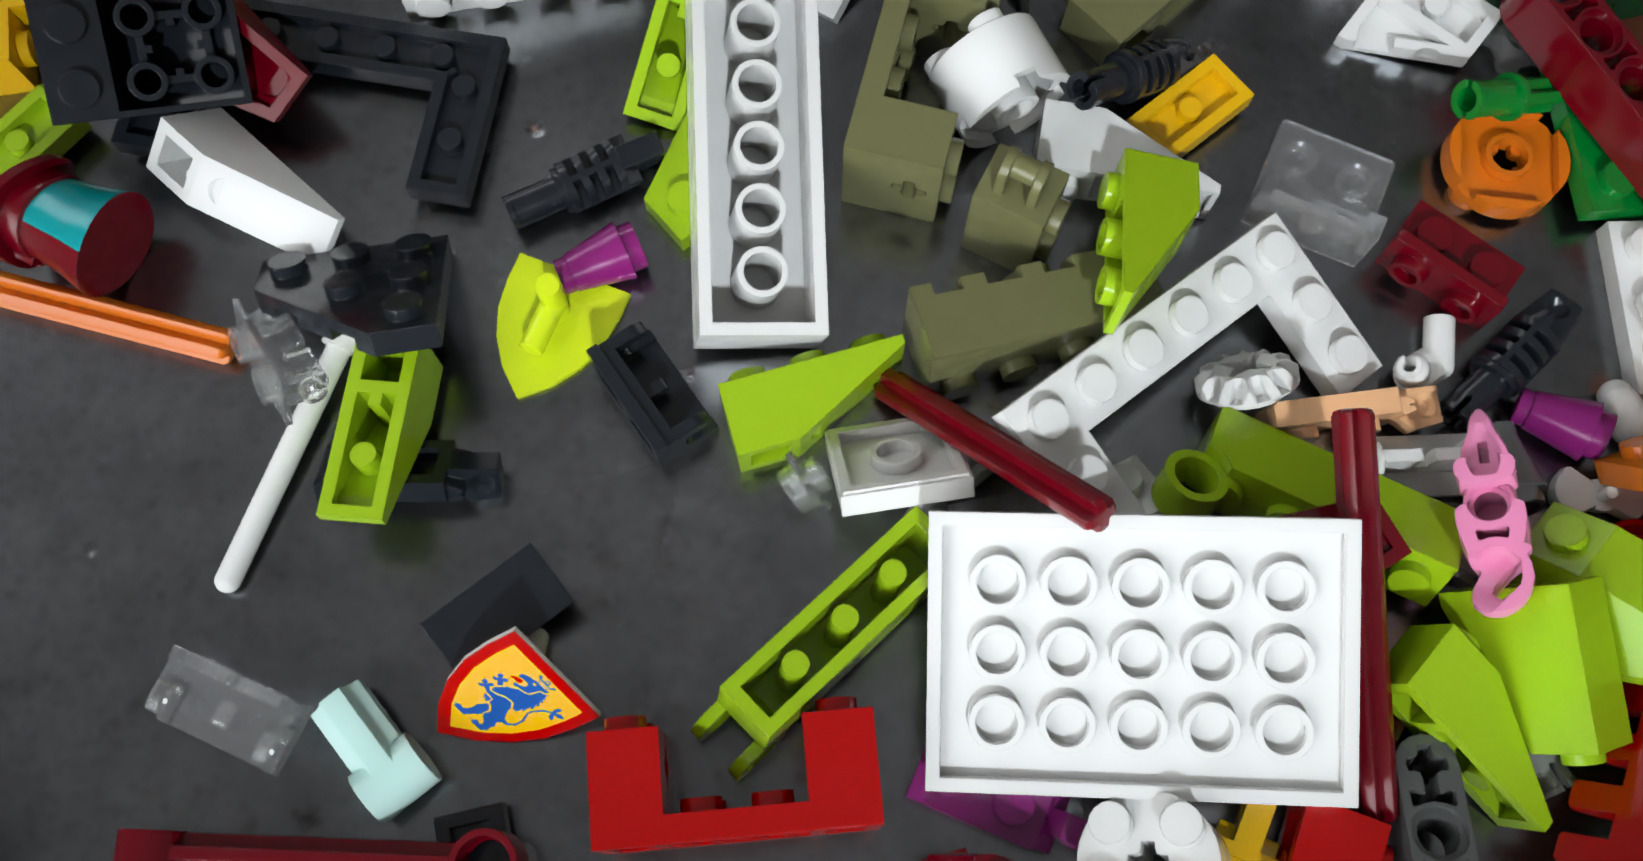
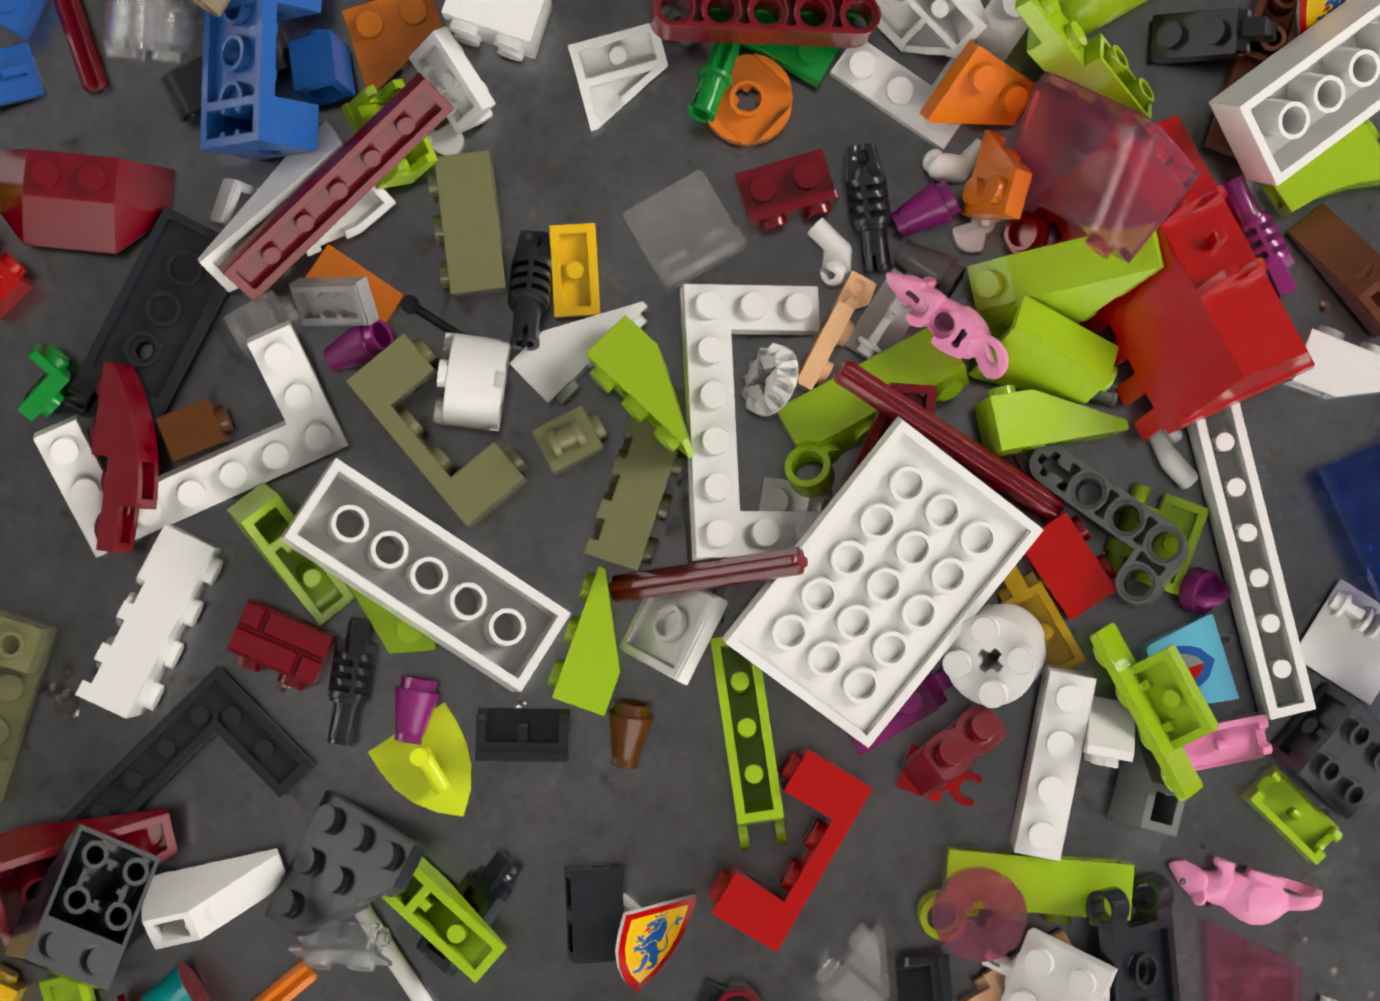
camera: 55 degrees left, 15 degrees up
clear plate [777,450,834,515] -> none
none -> dark red brick [227,599,339,691]
none -> reddish brown cone [609,698,654,769]

